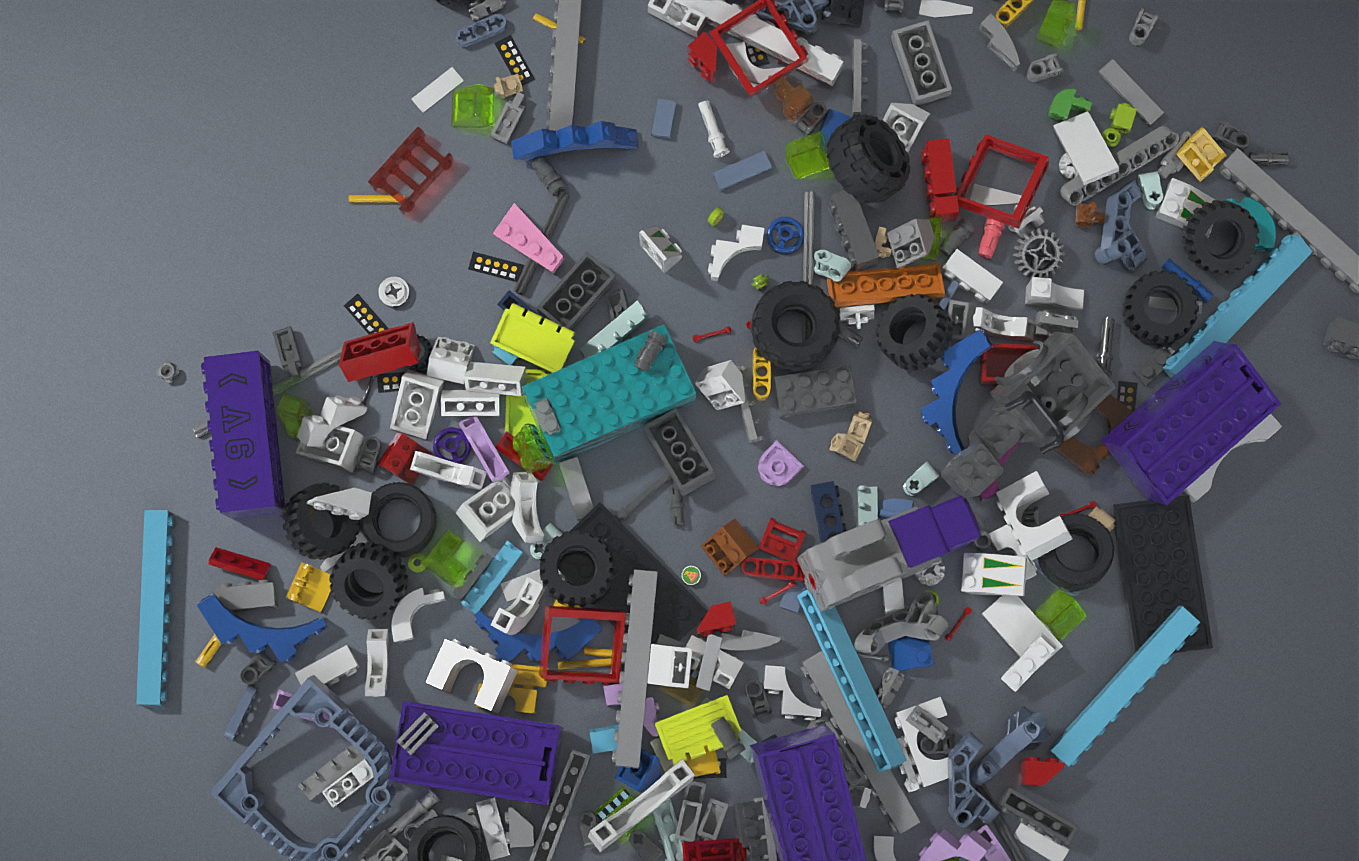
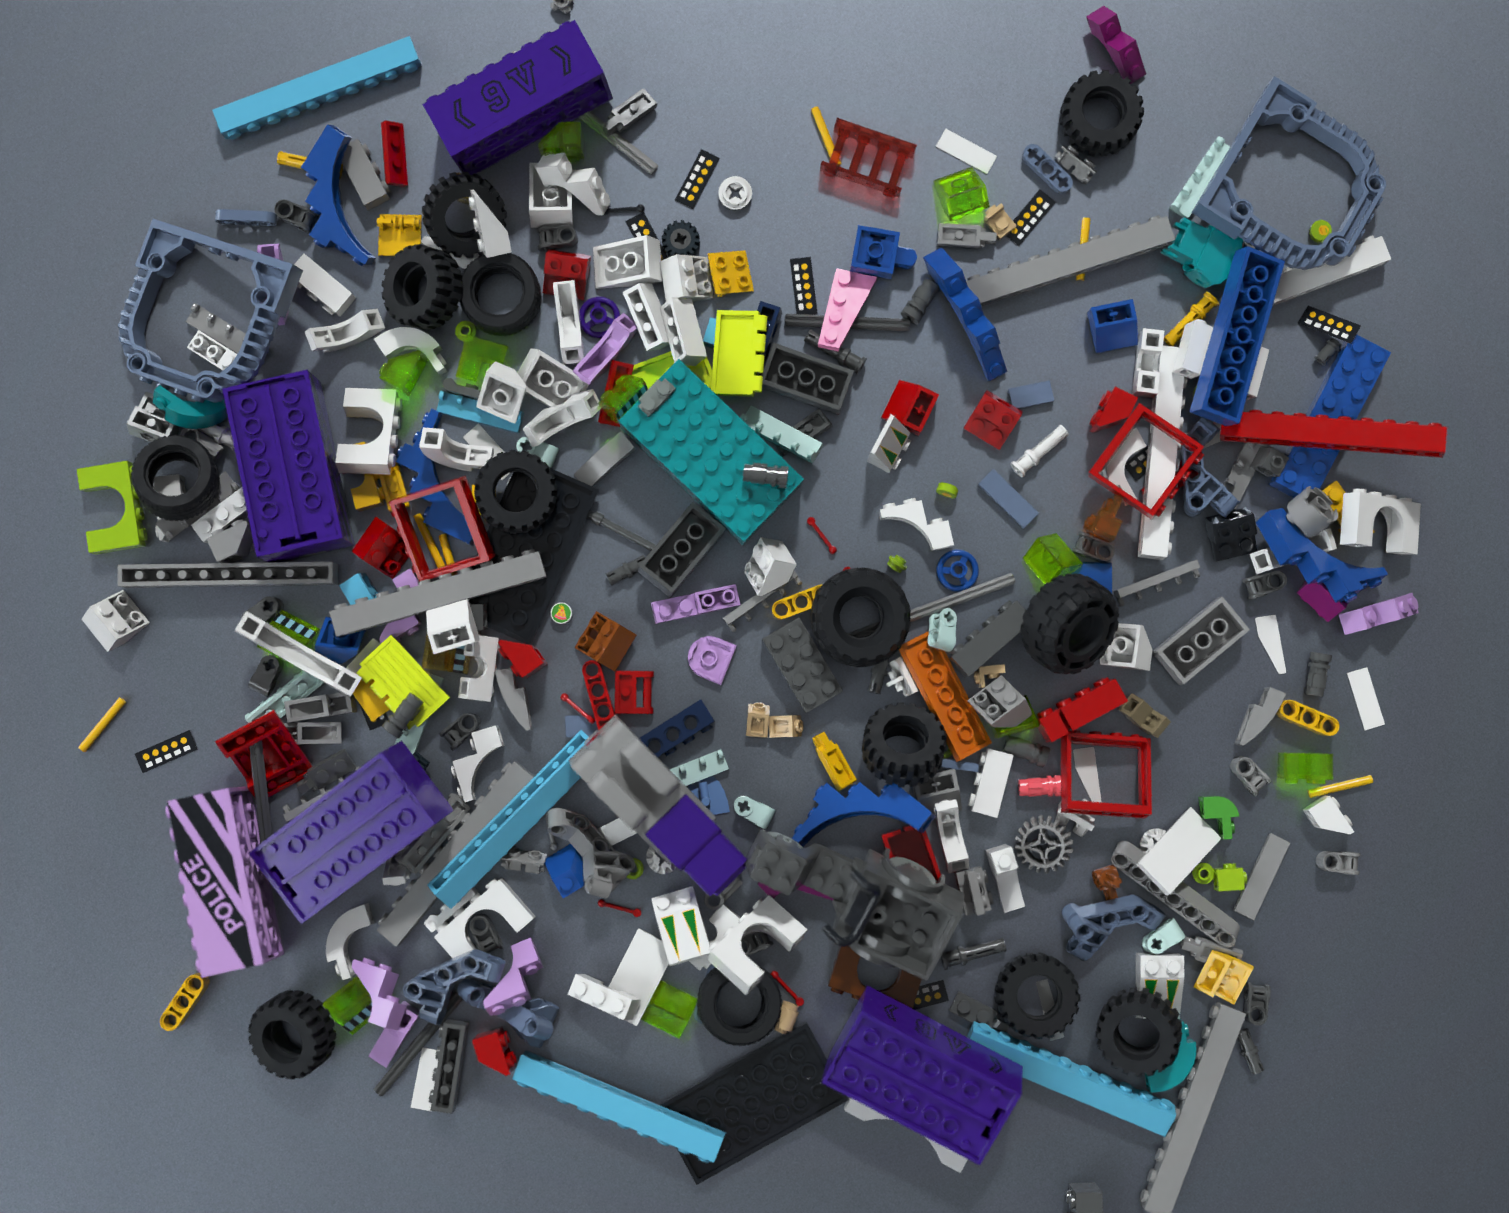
camera: 70 degrees right, 5 degrees up
red slope [339,322,420,382] -> none
light grey tile [396,712,439,755] -> none
white sticker [696,634,722,691] -> none
light grey hinge [906,705,948,743] -> none
blue pin [1161,258,1213,303] -> none
none -> teal arch [153,385,228,429]
none -> red slope [352,517,408,579]
none -> clear neon green slope [379,350,429,397]
none -> white slope [476,361,527,424]
none -> lavender arch [483,937,543,1016]
none -> lavender slope [651,584,741,624]
none -> yellow hinge [708,250,754,298]
none -> dark grey pin [804,329,867,375]
none -> yellow hinge [812,731,857,791]
none -> blue brick [850,225,917,279]
none -> red slope [881,380,939,436]
none -> red brick [964,390,1023,450]
none -> blue slope [1087,299,1138,354]
none -> dark tan brick [1118,693,1171,738]
none -> white slope [1303,795,1354,834]

